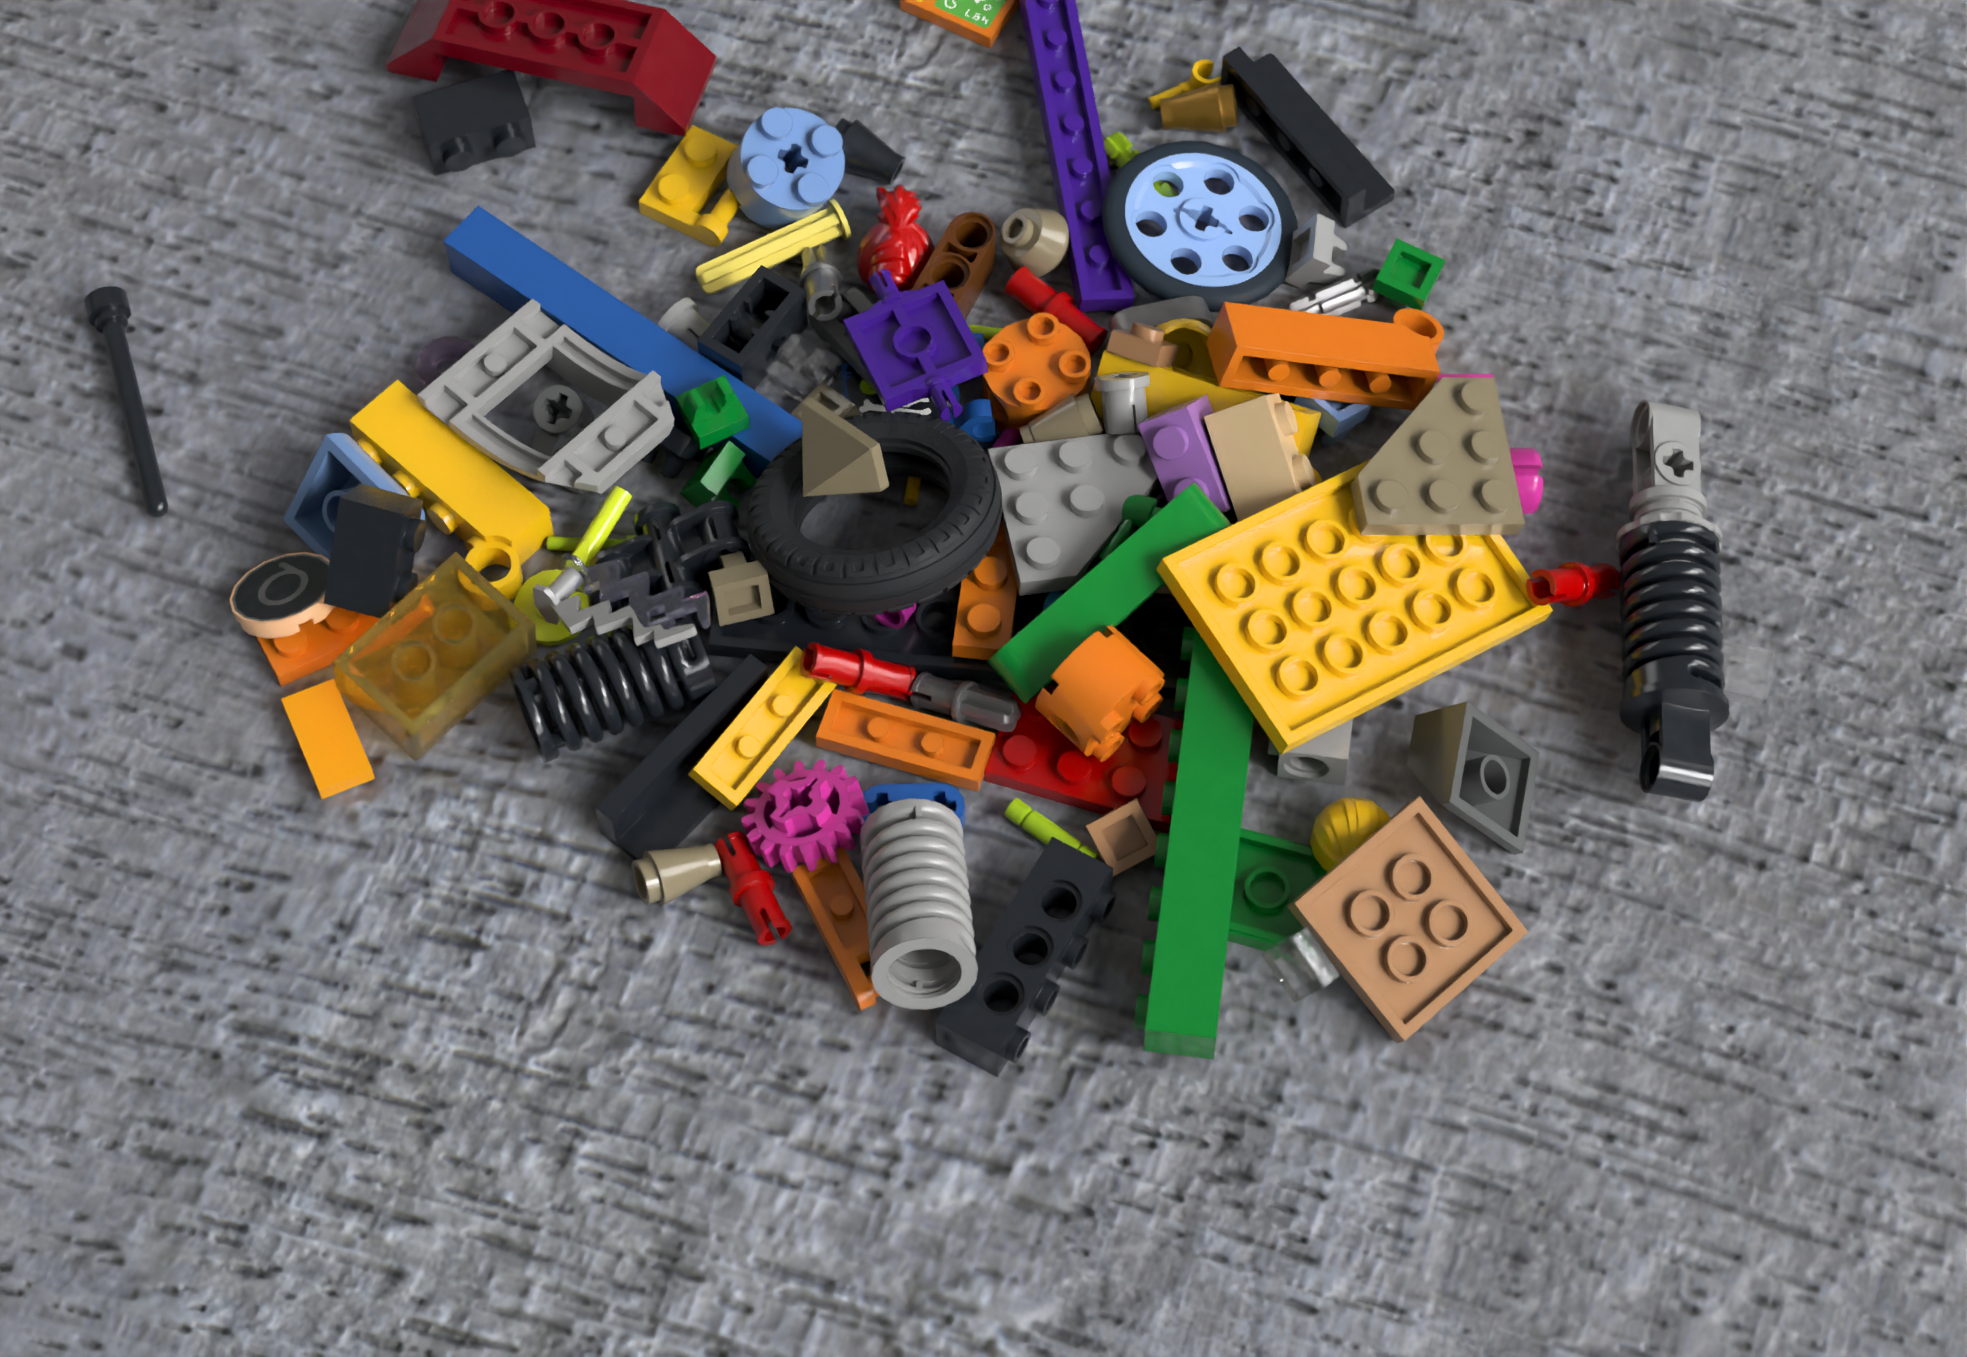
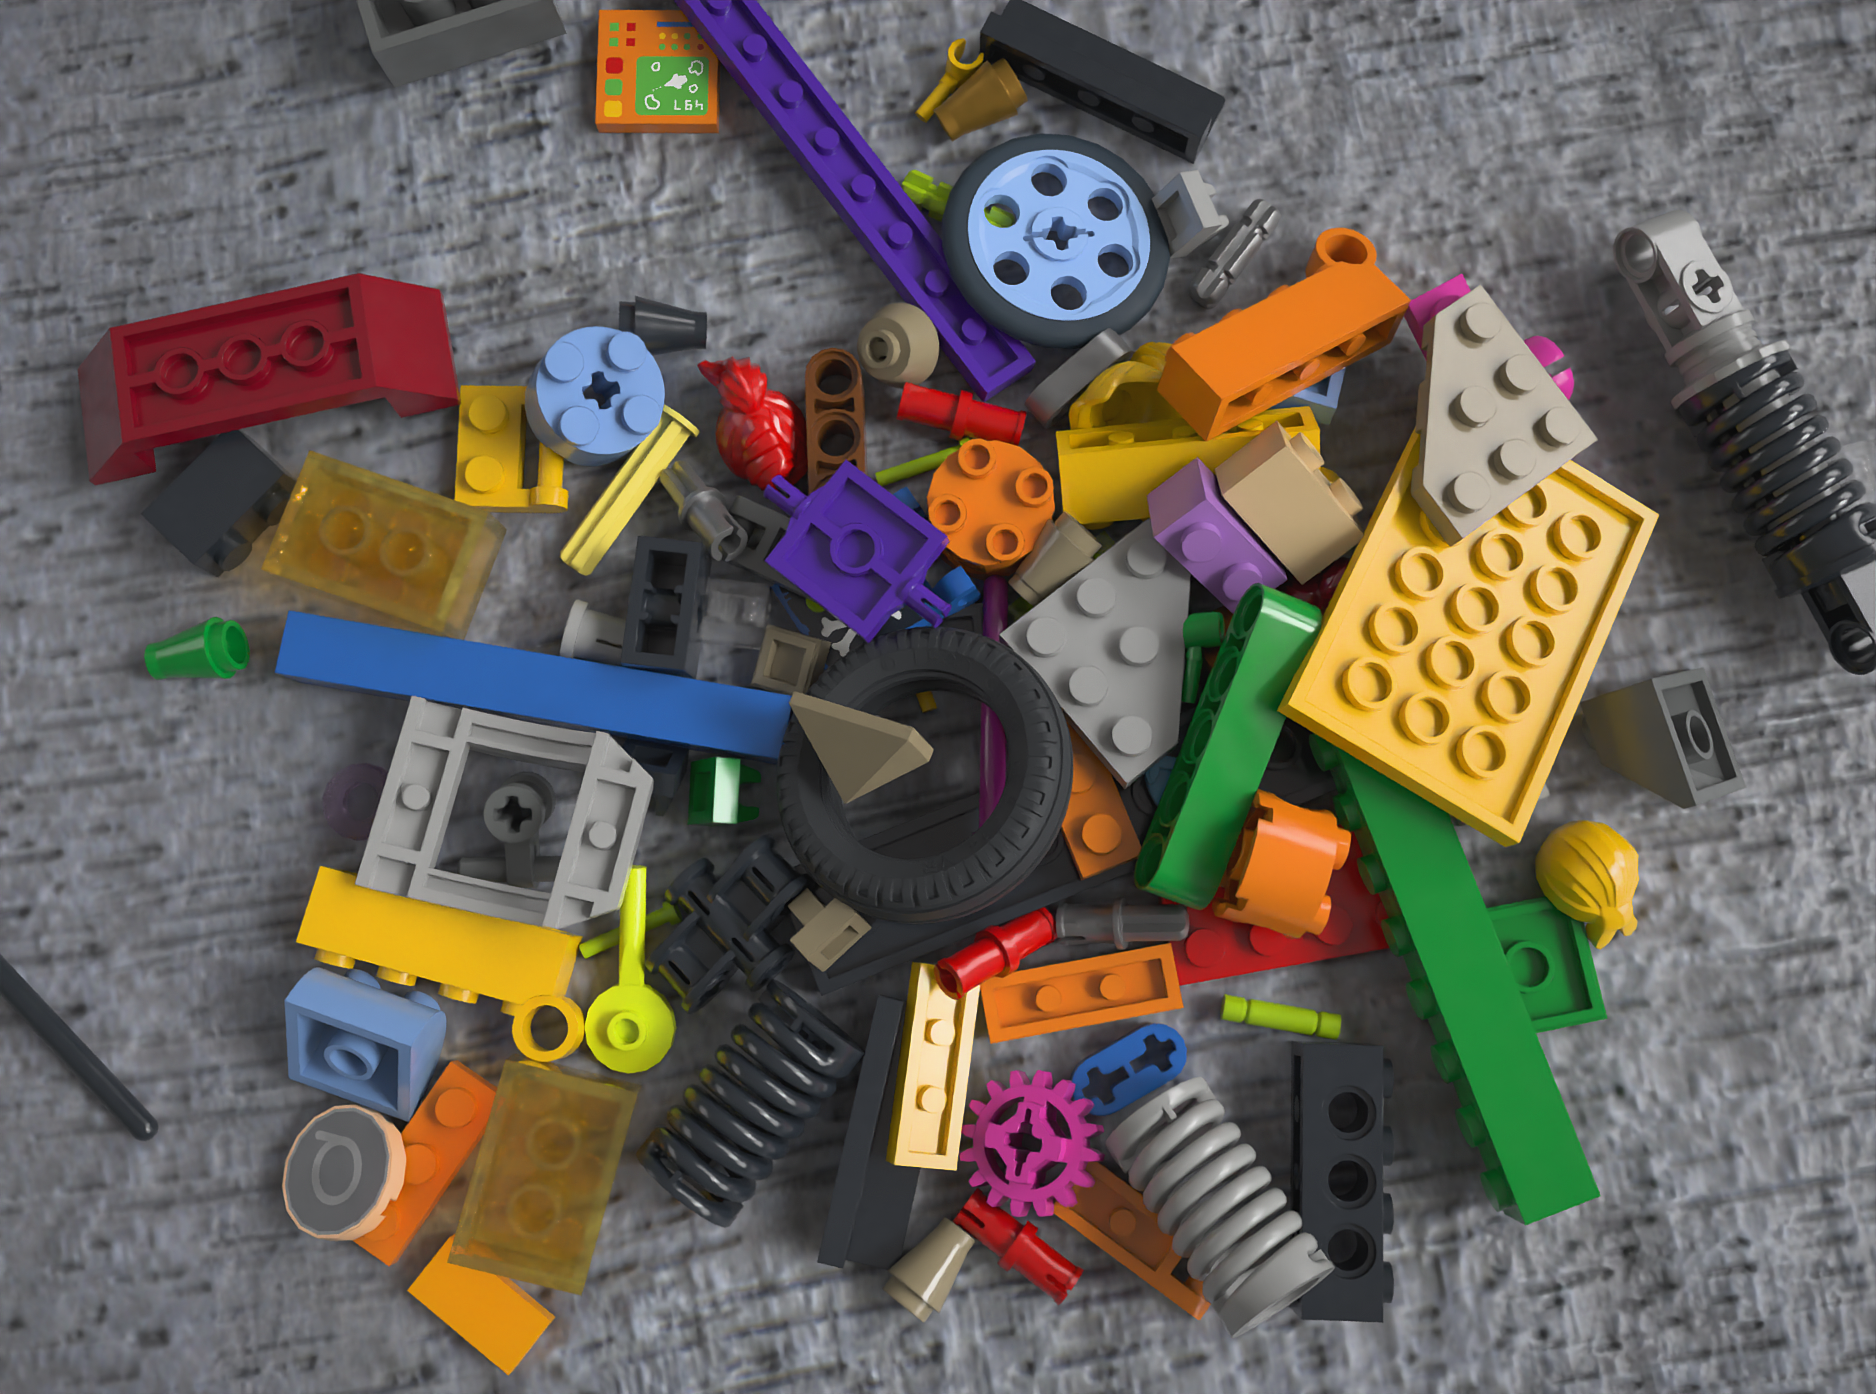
camera: 25 degrees left, 20 degrees up
black brick [324,484,426,620] -> none
piece [533,553,711,649] -> none
green tile [675,375,750,449] -> none
medium nougat plate [1085,798,1157,877] -> none
light grey bush [1094,371,1150,434] -> none
medium nougat plate [1106,322,1180,367] -> none
clear tile [1261,927,1340,1003] -> none
medium nougat plate [1287,796,1528,1044] -> none
green tile [1372,238,1446,311] -> none
red pin [1526,562,1620,607] -> none
none -> green cone [144,617,250,680]
none -> clear yellow brick [261,450,507,640]

